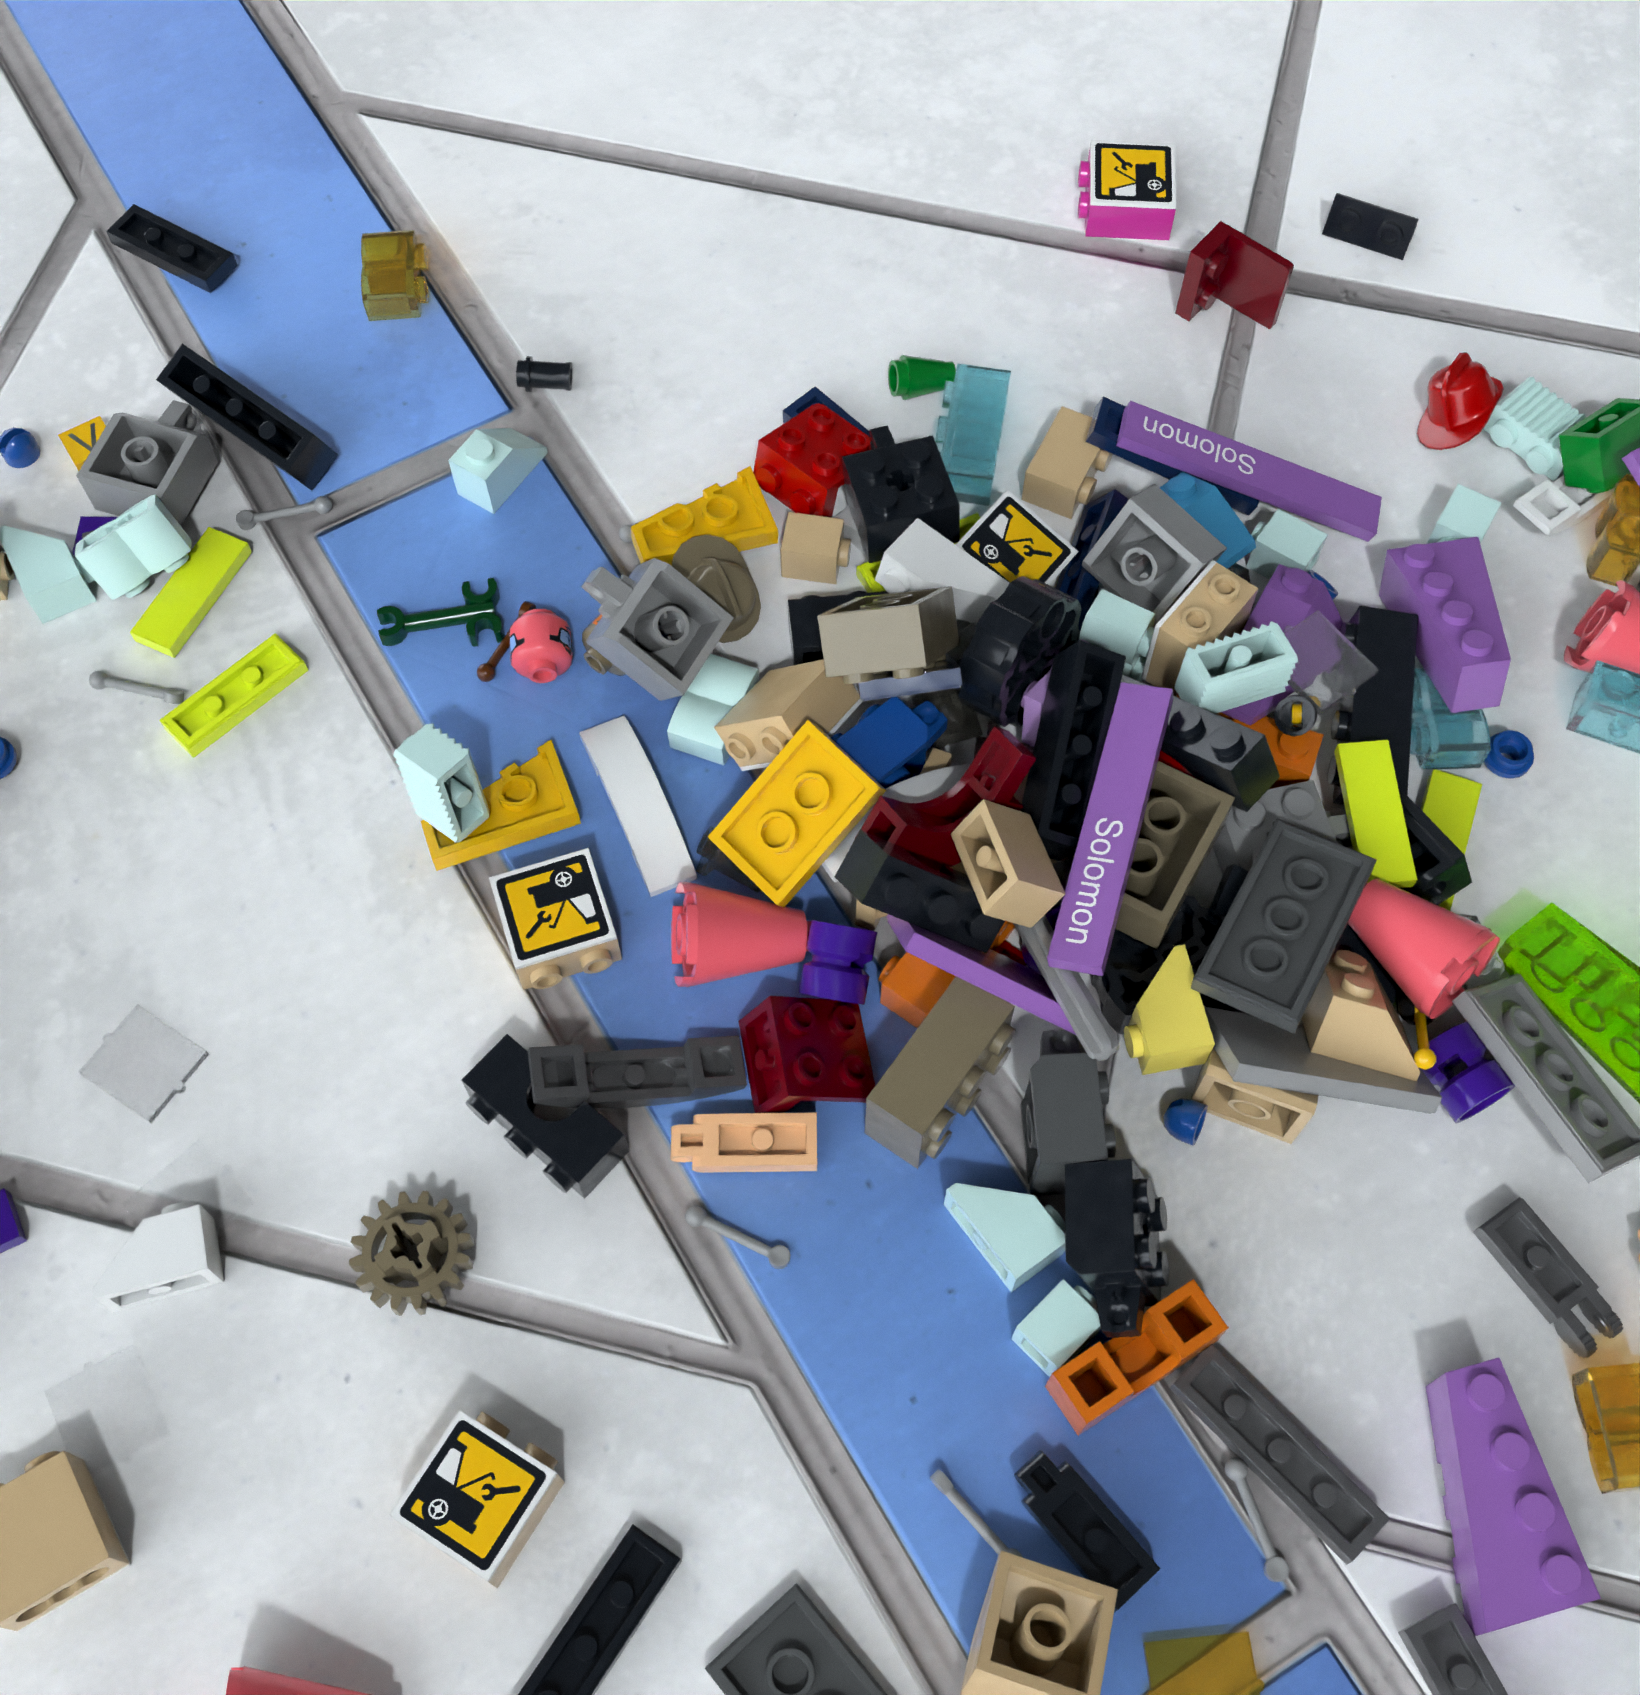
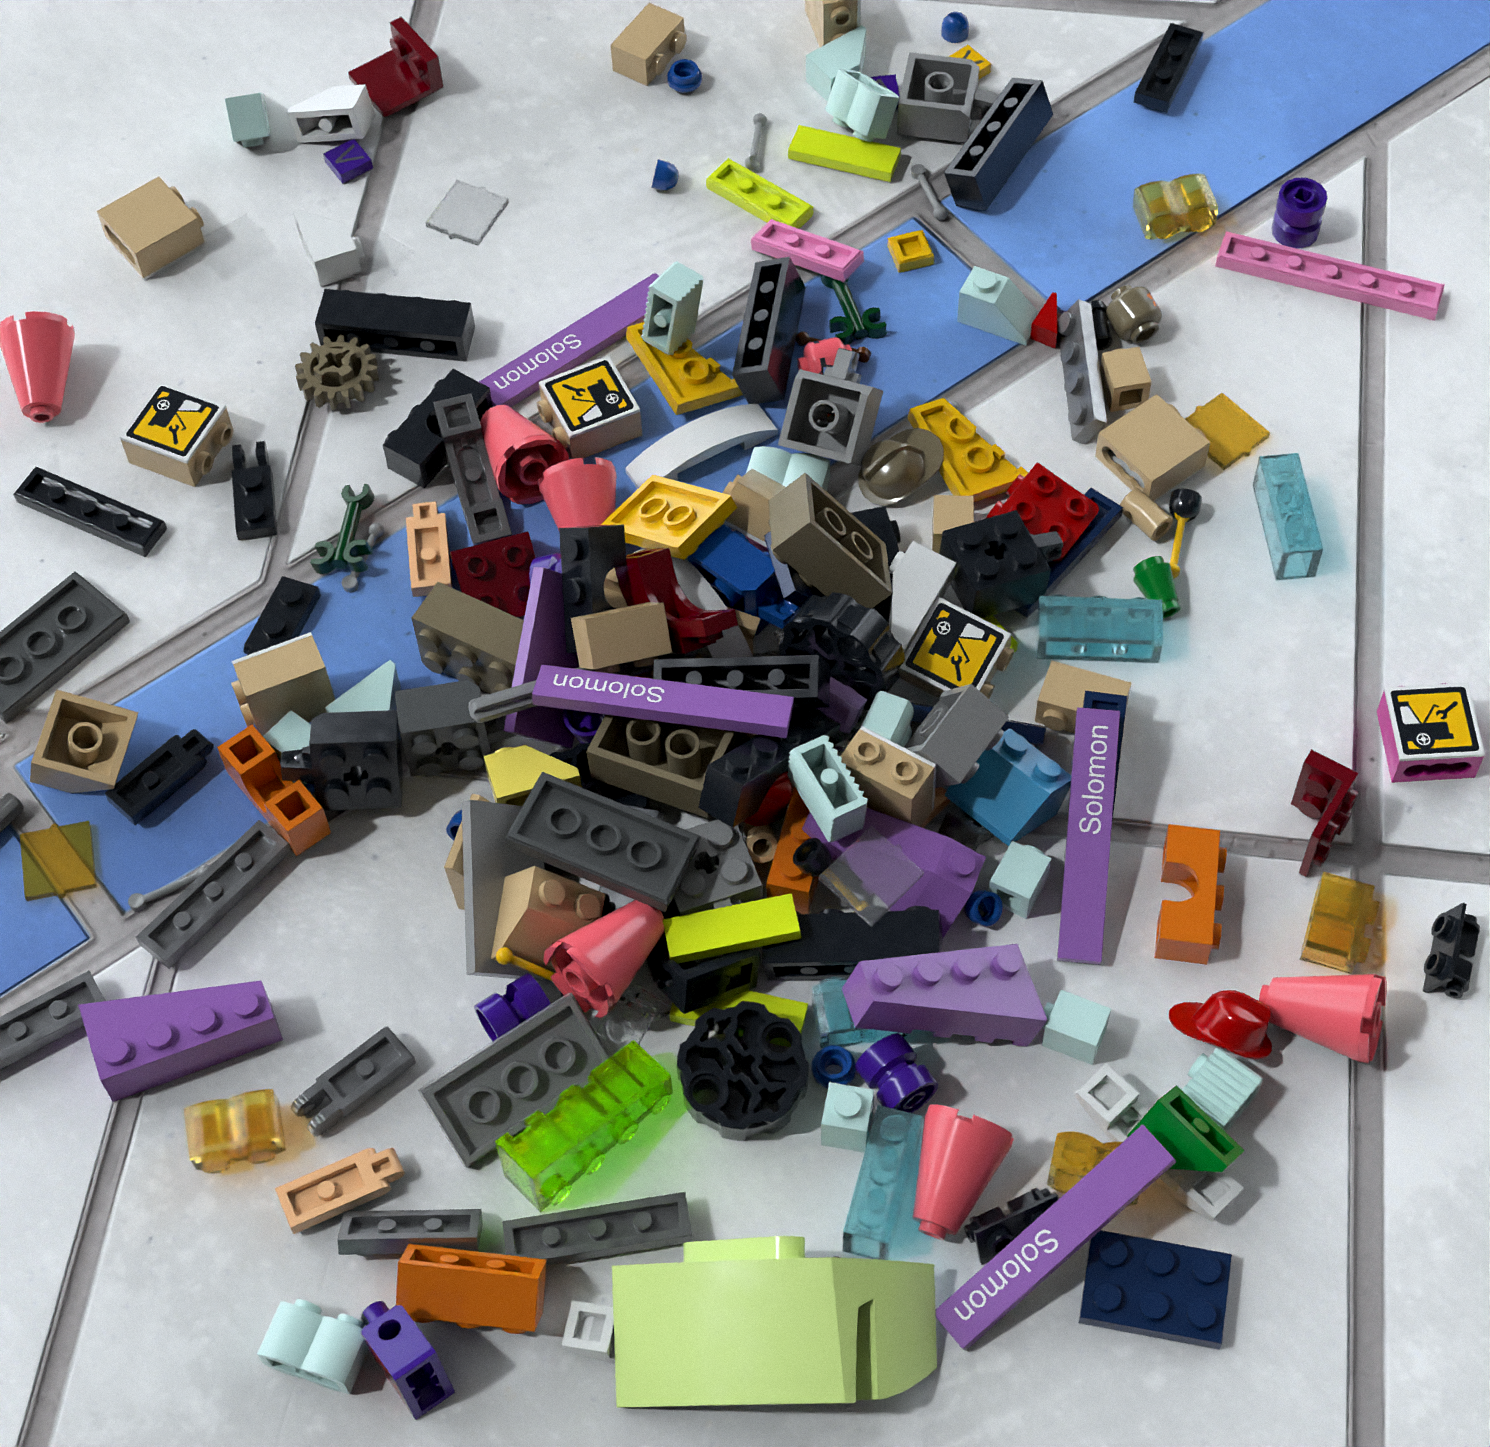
camera: 85 degrees right, 5 degrees down
light grey hinge [930,1469,1022,1557] -> none
none -> black hinge [231,441,278,540]
none -> tan piece [231,632,335,736]
none -> black hinge [243,576,321,655]
none -> dark green bar [310,484,375,574]
none -> black brick [315,289,475,362]
none -> medium lavender tile [479,272,659,407]
none -> coral cone [480,405,569,504]
none -> blue hinge [651,159,679,190]
none -> black connector [677,1001,809,1141]
none -> black brick [732,257,806,404]
none -> bright pink tile [751,219,864,282]
none -> light aqua brick [821,1082,874,1153]
none -> dark purple wheel [855,1033,939,1120]
none -> yellow tile [887,230,934,273]
none -> red piece [1030,292,1057,349]
none -> flat silver plate [1057,299,1107,444]
none -> tan piece [1095,394,1210,502]
none -> tan brick [1100,347,1151,412]
none -> dark tan head [1106,285,1162,343]
none -> tan piece [1120,488,1173,541]
none -> orange arch [1154,824,1227,965]
none -> black hinge [1169,488,1202,579]
none -> clear yellow piece [1185,393,1270,470]
none -> bright pink tile [1215,231,1445,321]
none -> clear light blue brick [1253,453,1323,580]
none -> coral cone [1259,974,1387,1064]
none -> dark purple wheel [1271,178,1328,248]
none -> clear yellow brick [1299,871,1380,974]

